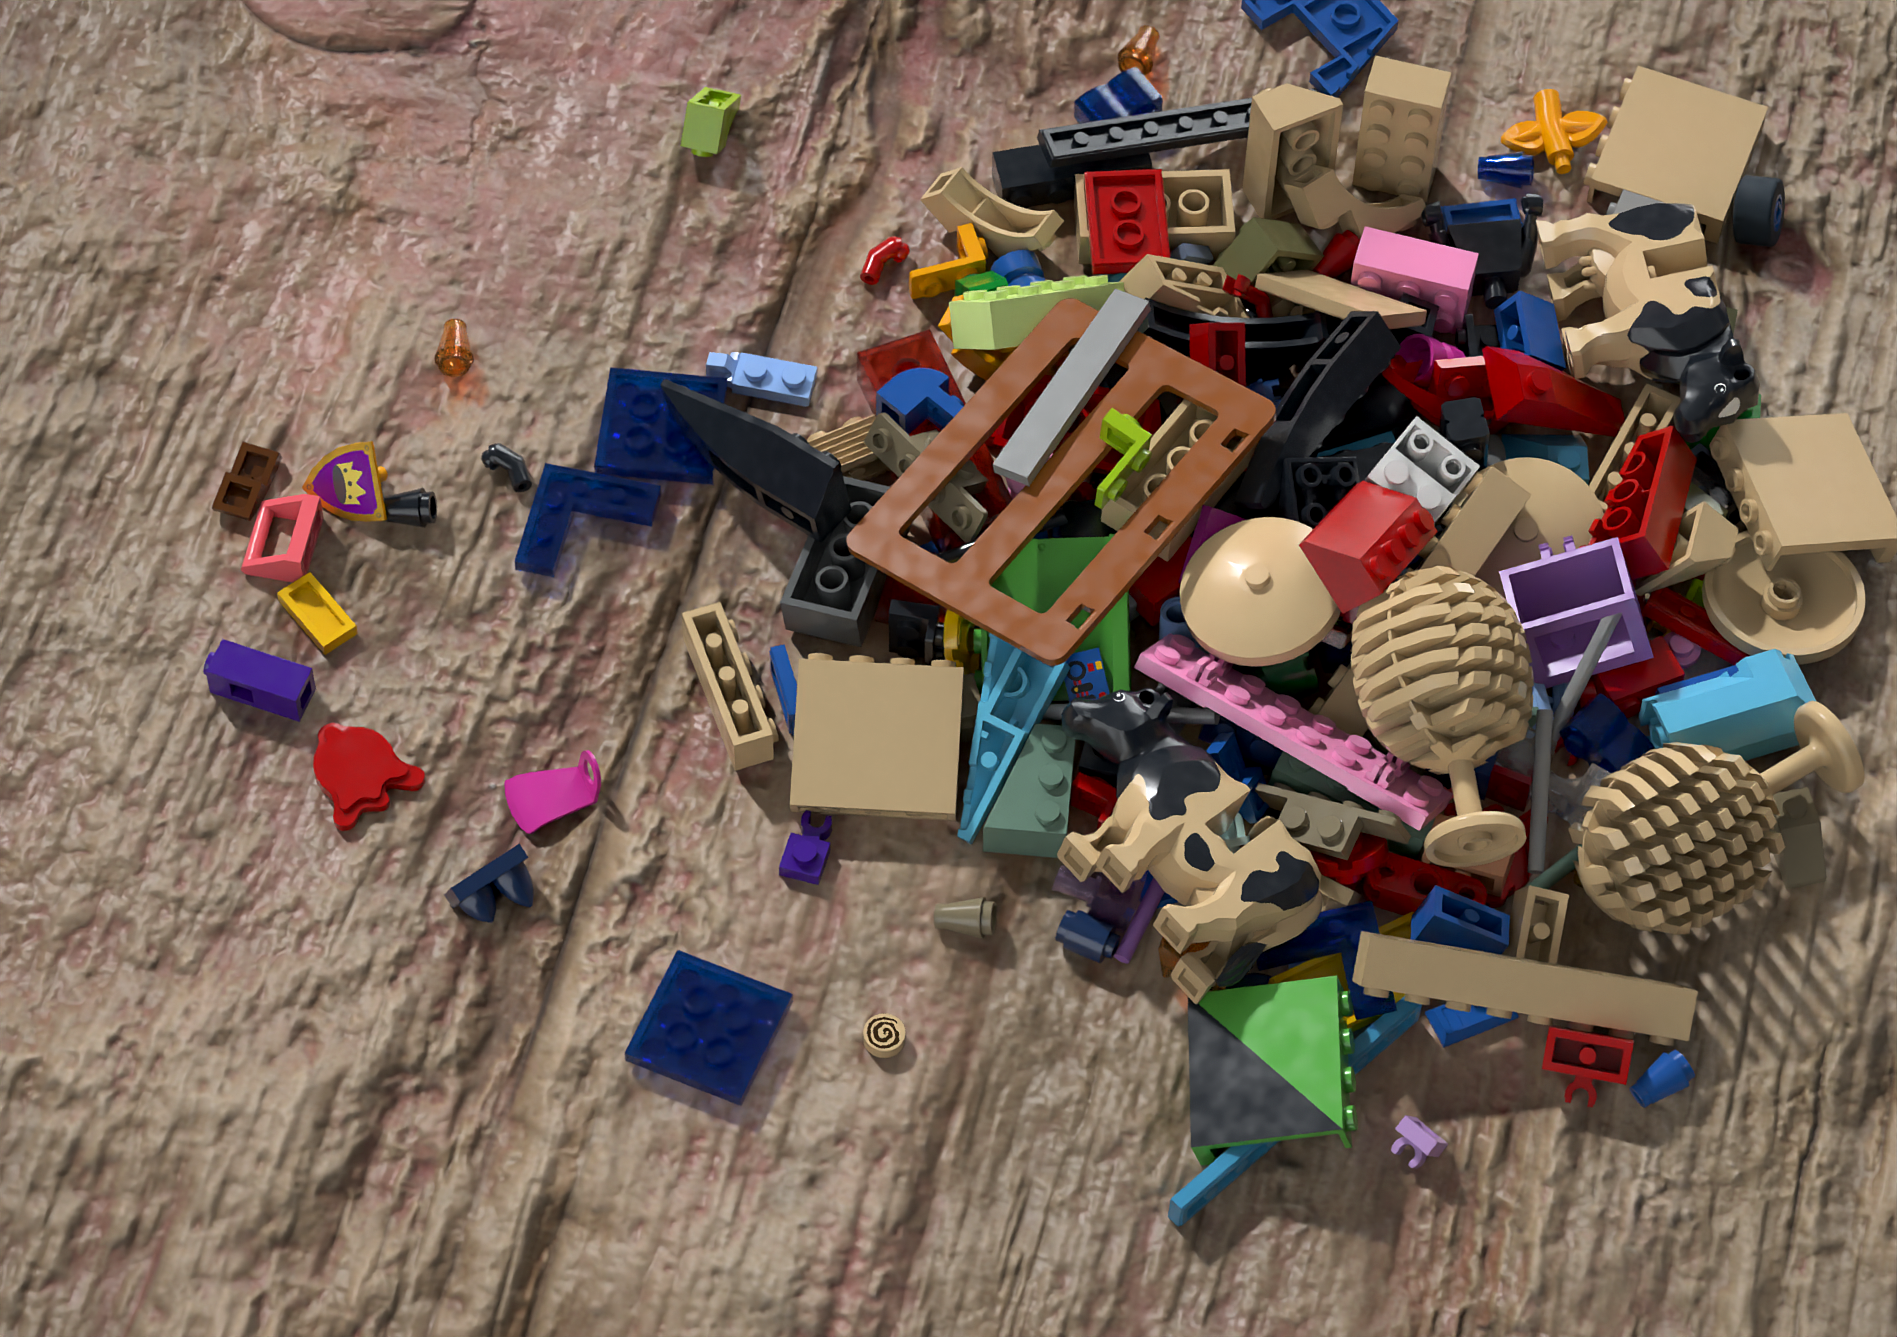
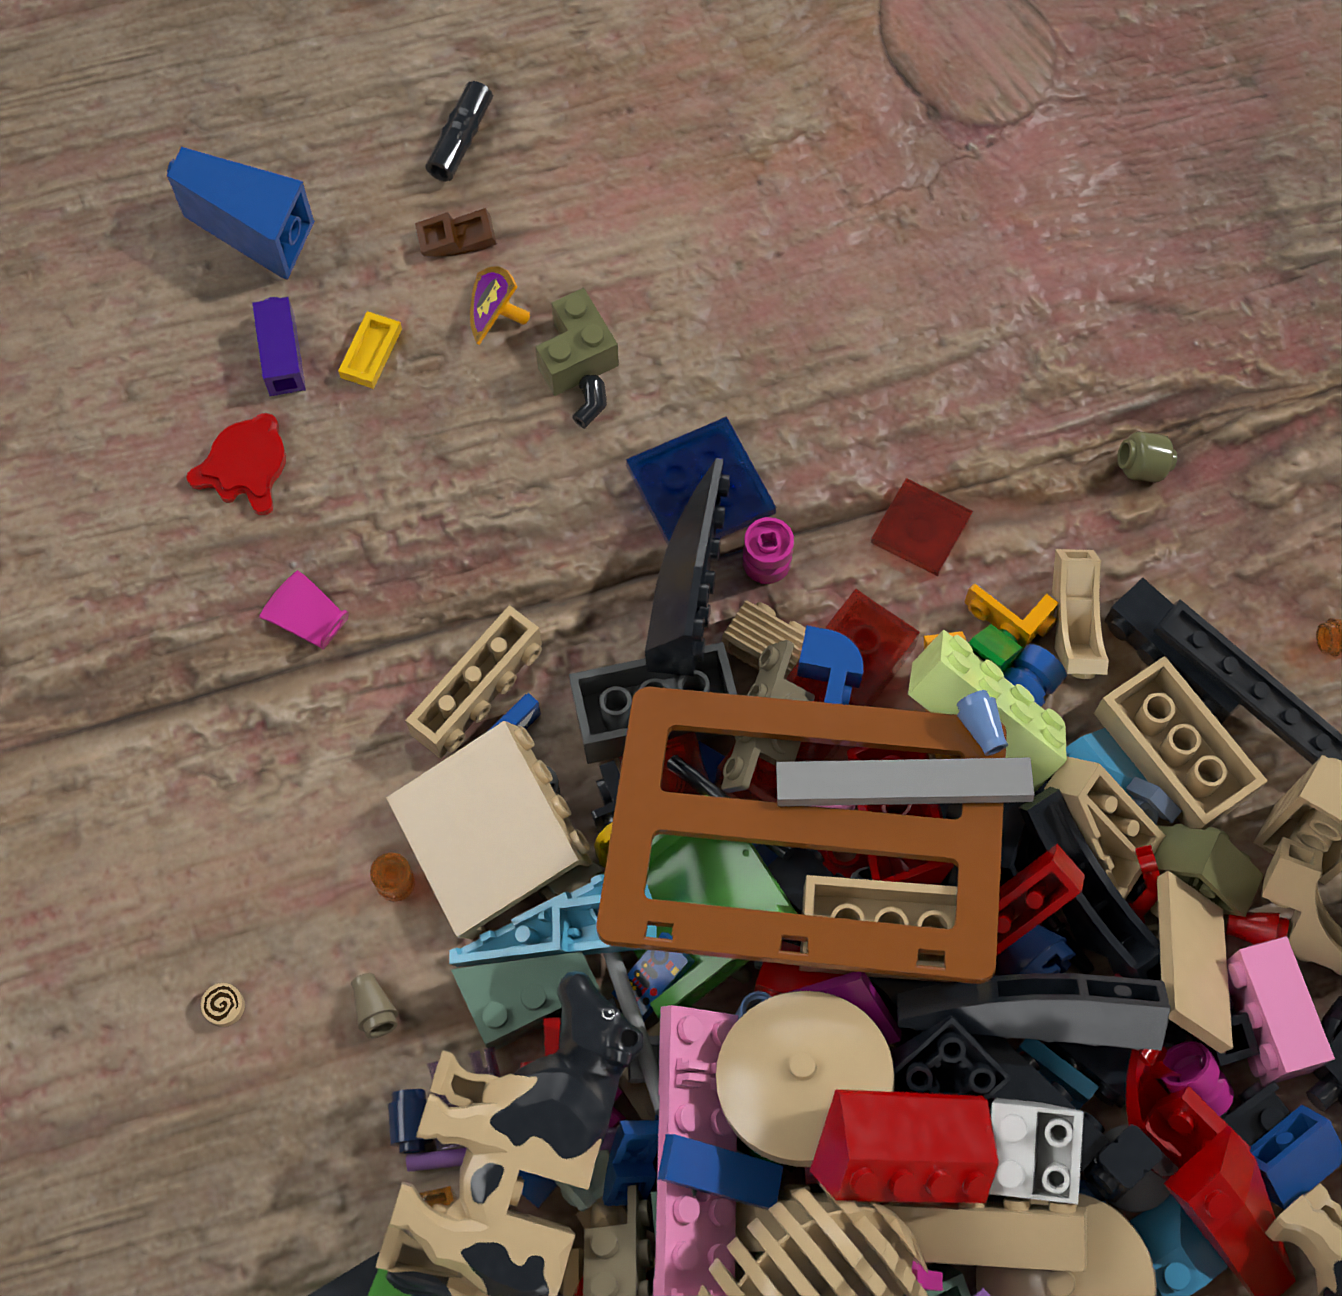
camera: 60 degrees right, 10 degrees up
coral tile [241,494,324,582] -> none
black cone [383,488,437,528] -> none
clear orange cone [434,319,474,377] -> none
dark blue tile [444,844,534,923] -> none
clear blue plate [514,463,662,577] -> none
clear blue plate [624,949,793,1106] -> none
lime arch [680,87,741,157] -> none
light blue hinge [706,352,817,407] -> none
dark purple plate [779,810,832,885] -> none
red arm [860,236,910,285] -> none
clear blue brick [1074,67,1163,124] -> none
red tile [1084,169,1170,275] -> none
lime bracket [1095,408,1152,509] -> none
none -> blue slope [167,147,314,280]
none -> clear orange wheel [370,852,415,902]
none -> black axle [425,81,493,182]
none -> olive brick [535,288,619,396]
none -> blue tile [657,1134,783,1210]
none -> dark pink wheel [743,517,794,584]
none -> clear red tile [871,478,973,576]
none -> medium blue cone [957,690,1008,756]
none -> olive head [1117,431,1177,483]

